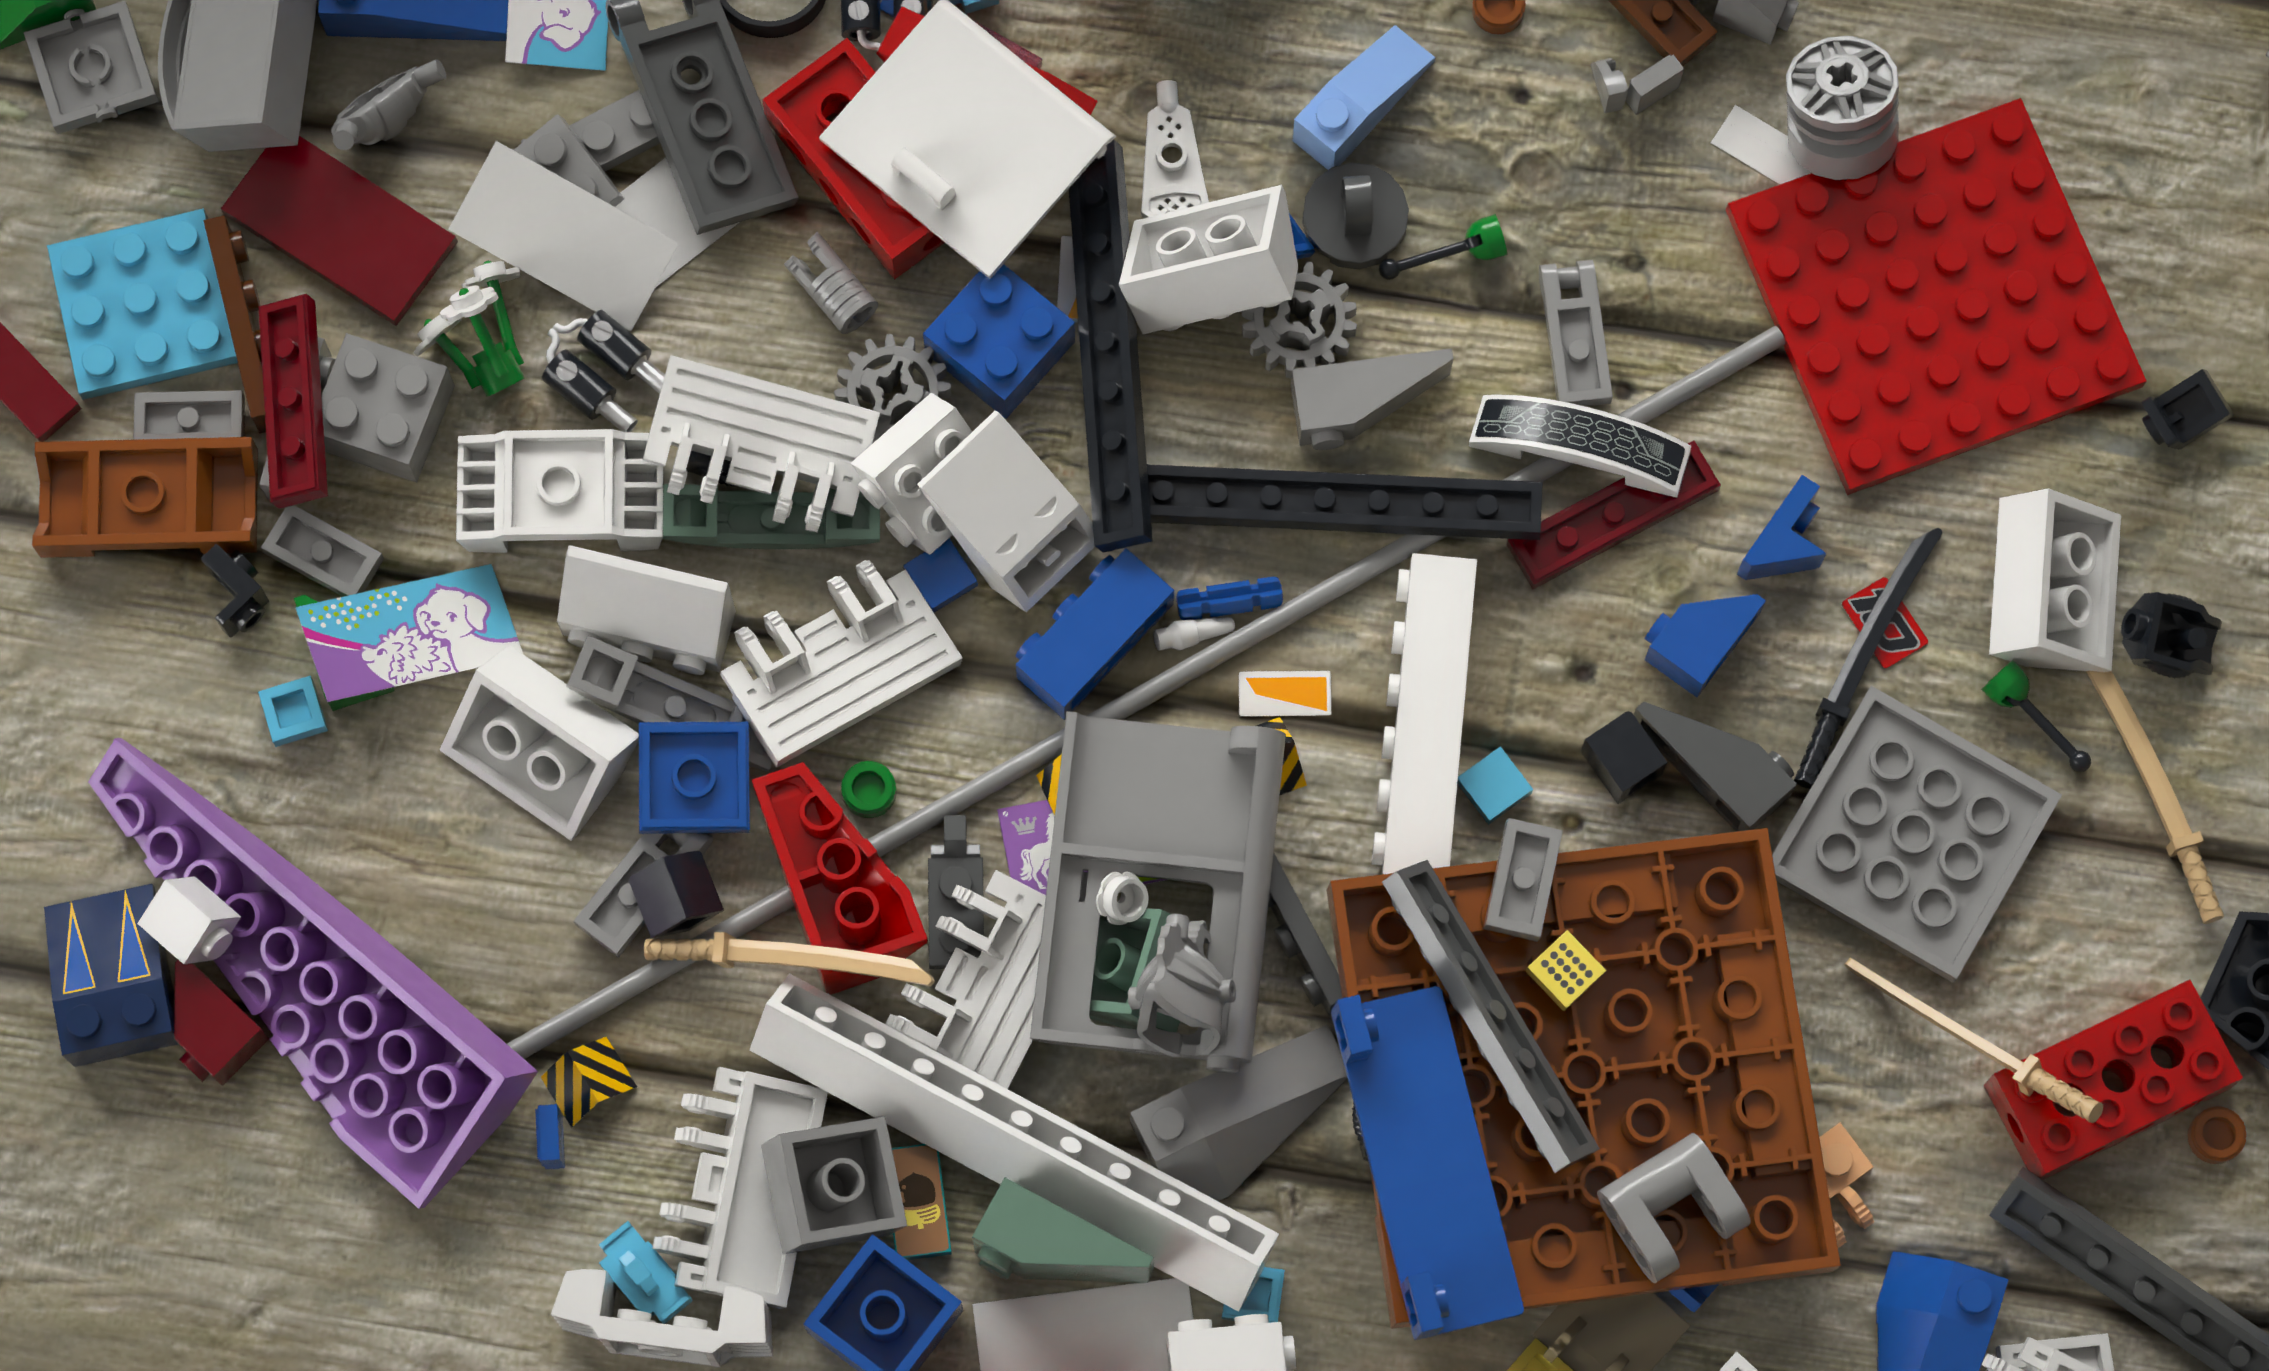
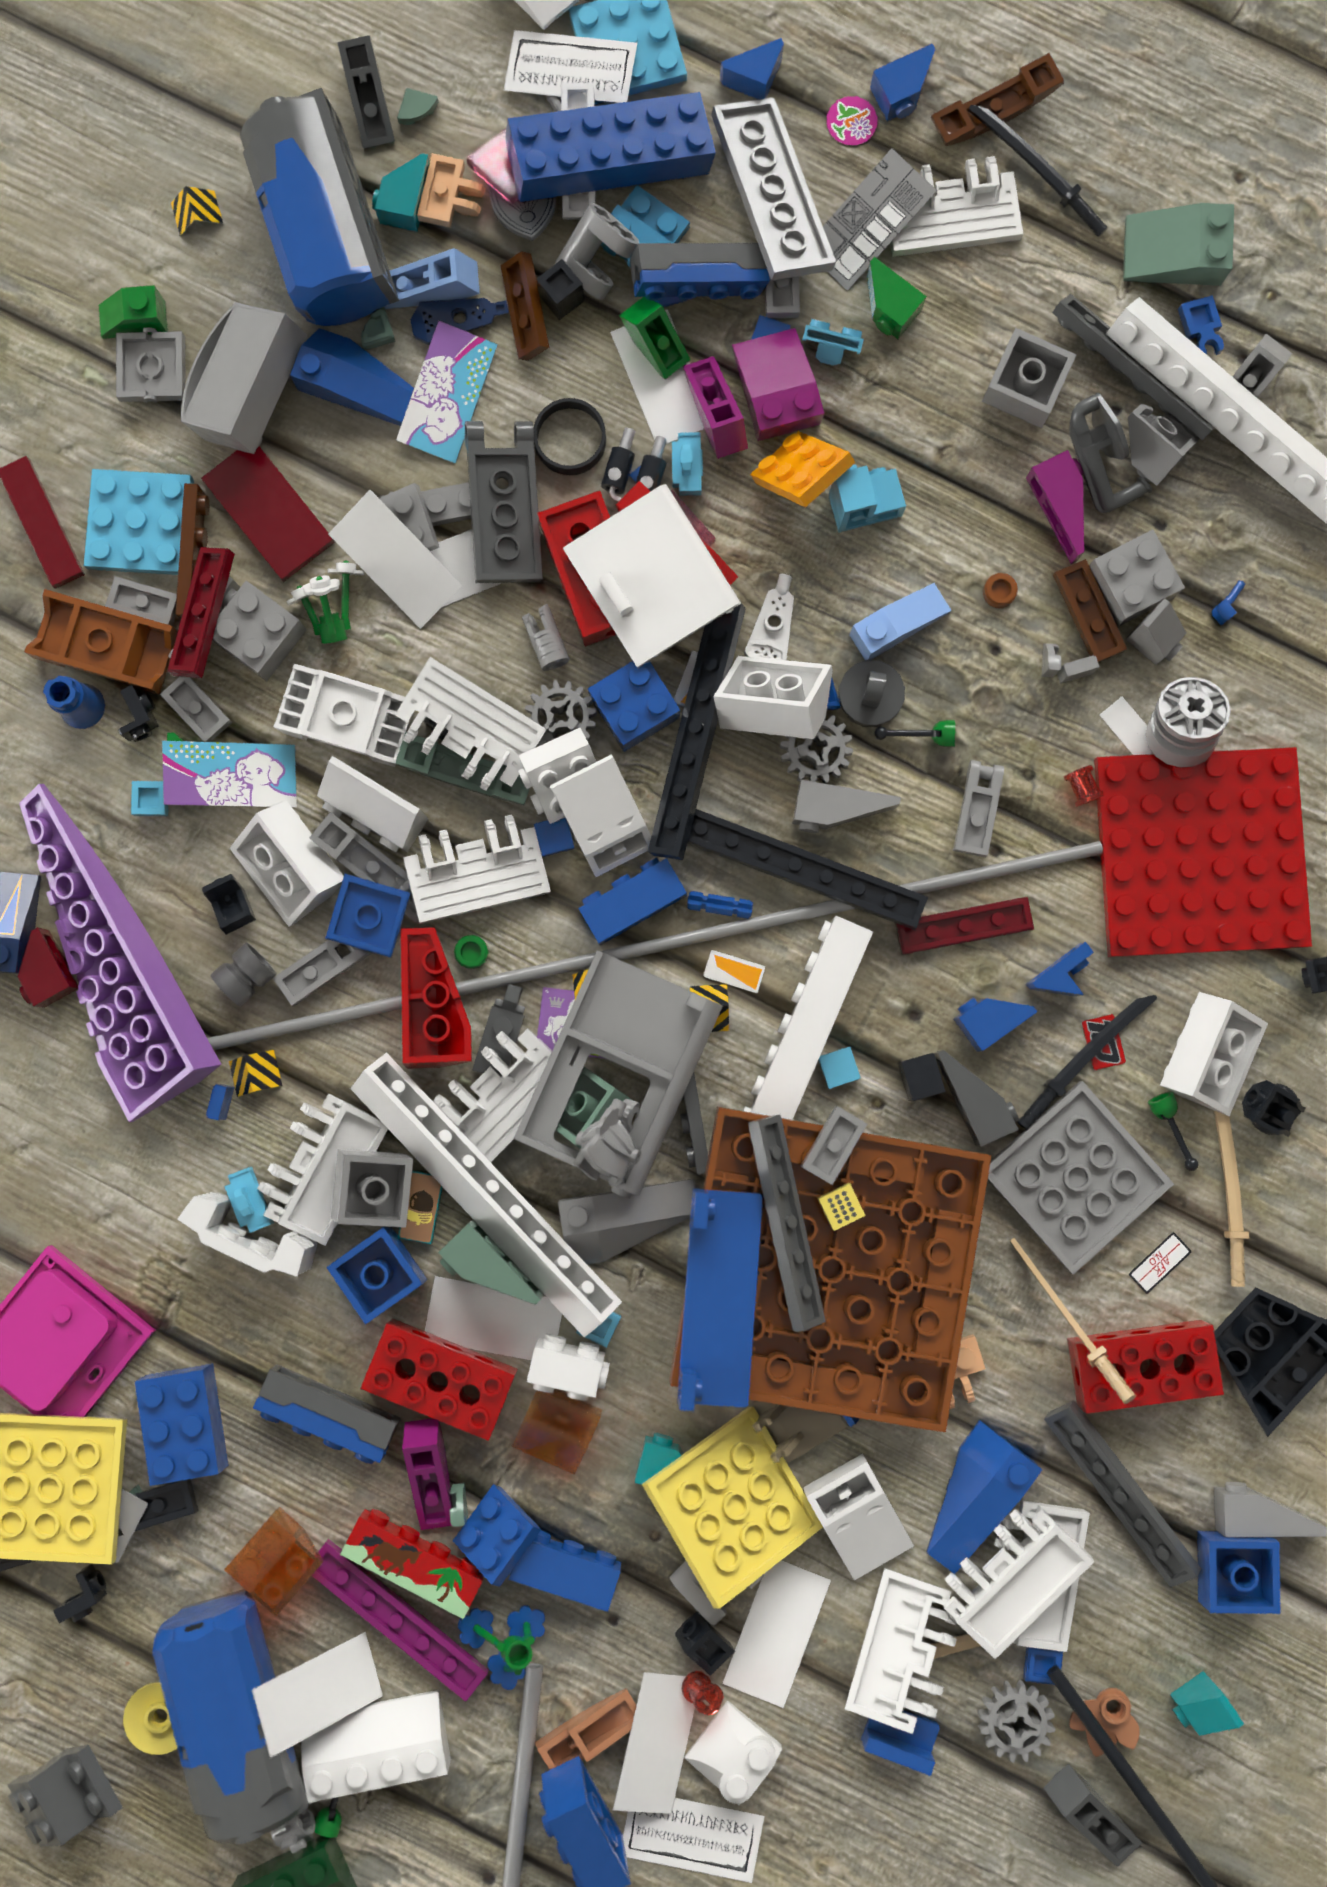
camera: 20 degrees right, 10 degrees up
white brick [137,876,241,964] -> none
light grey piece [331,59,446,150] -> none
black piece [542,309,665,432] -> none
black panel [629,851,724,939] -> none
tan sword [644,932,935,986] -> none
white plate [1096,871,1149,925] -> none
white piece [1153,617,1235,651] -> none
slope [1469,395,1691,498] -> none
light grey connector [1597,1133,1751,1283] -> none
dark orange tile [2188,1106,2247,1164] -> none
none -> blue plant [43,676,105,729]
none -> black bracket [202,874,256,935]
none -> flat silver wheel [210,942,276,1007]
none -> clear red bush [1063,765,1105,807]
none -> white sticker [1129,1232,1192,1294]

